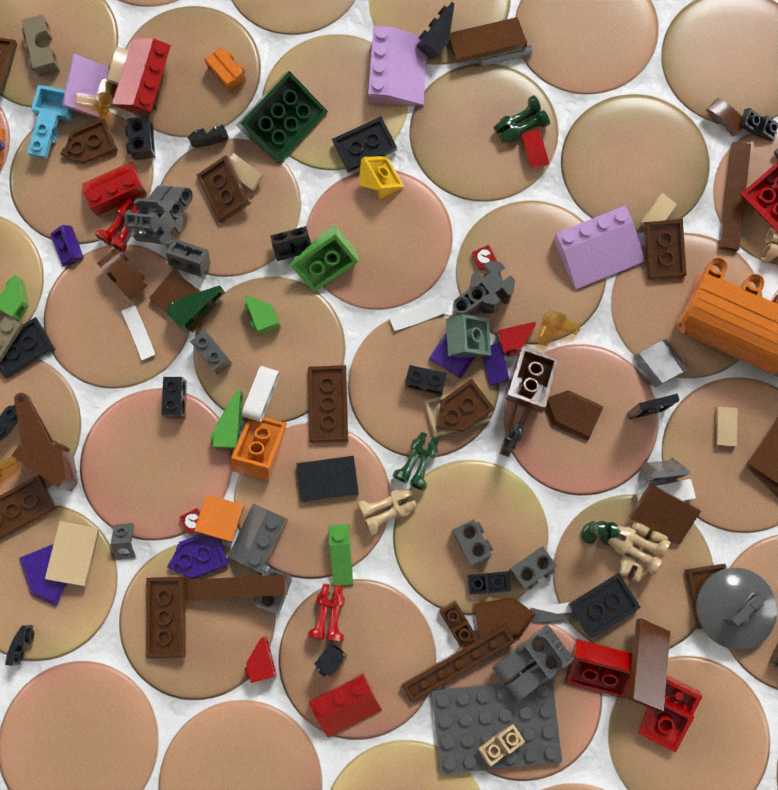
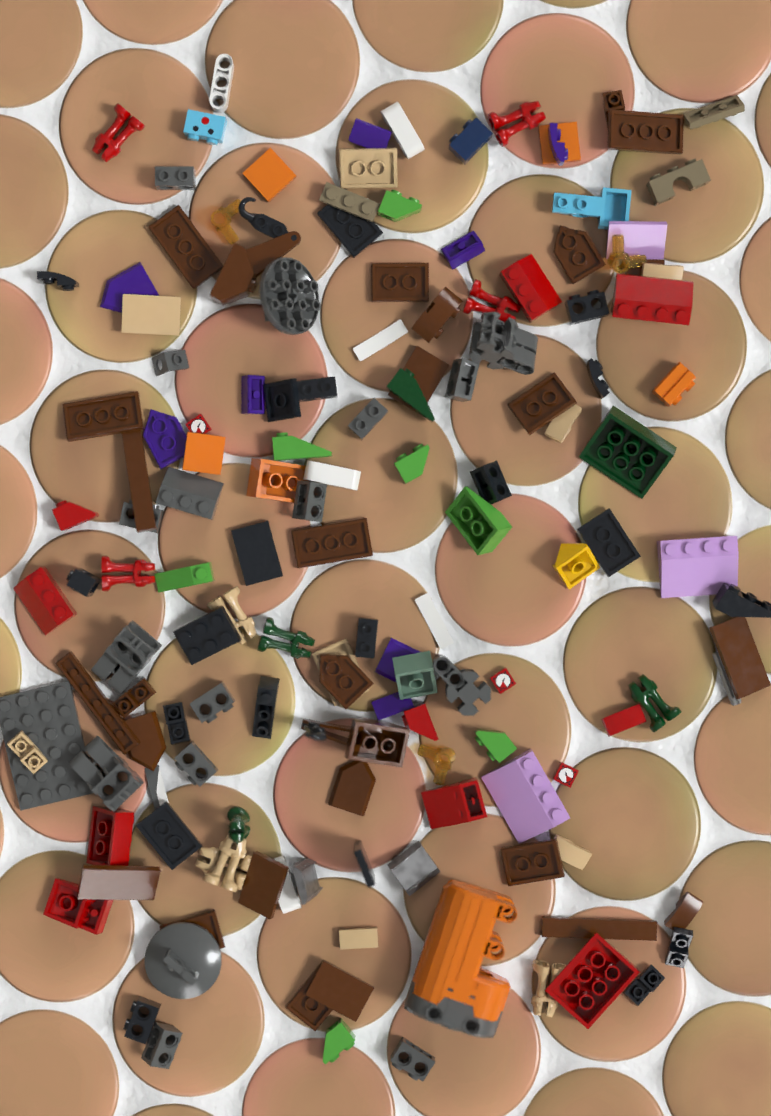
camera: 75 degrees right, 10 degrees up
none -> dark grey connector [91,620,162,695]
none -> black plate [173,606,242,665]
none -> dark purple slope [241,375,265,414]
none -> black slope [252,676,280,739]
none -> dark grey bracket [260,257,321,335]
none -> black tile [263,378,301,422]
none -> dark grey brick [292,480,327,522]
none -> reddish brown tile [371,263,429,302]
none -> red slope [421,777,487,829]
none -> bright green slope [474,729,517,763]
none -> tile [553,762,579,788]

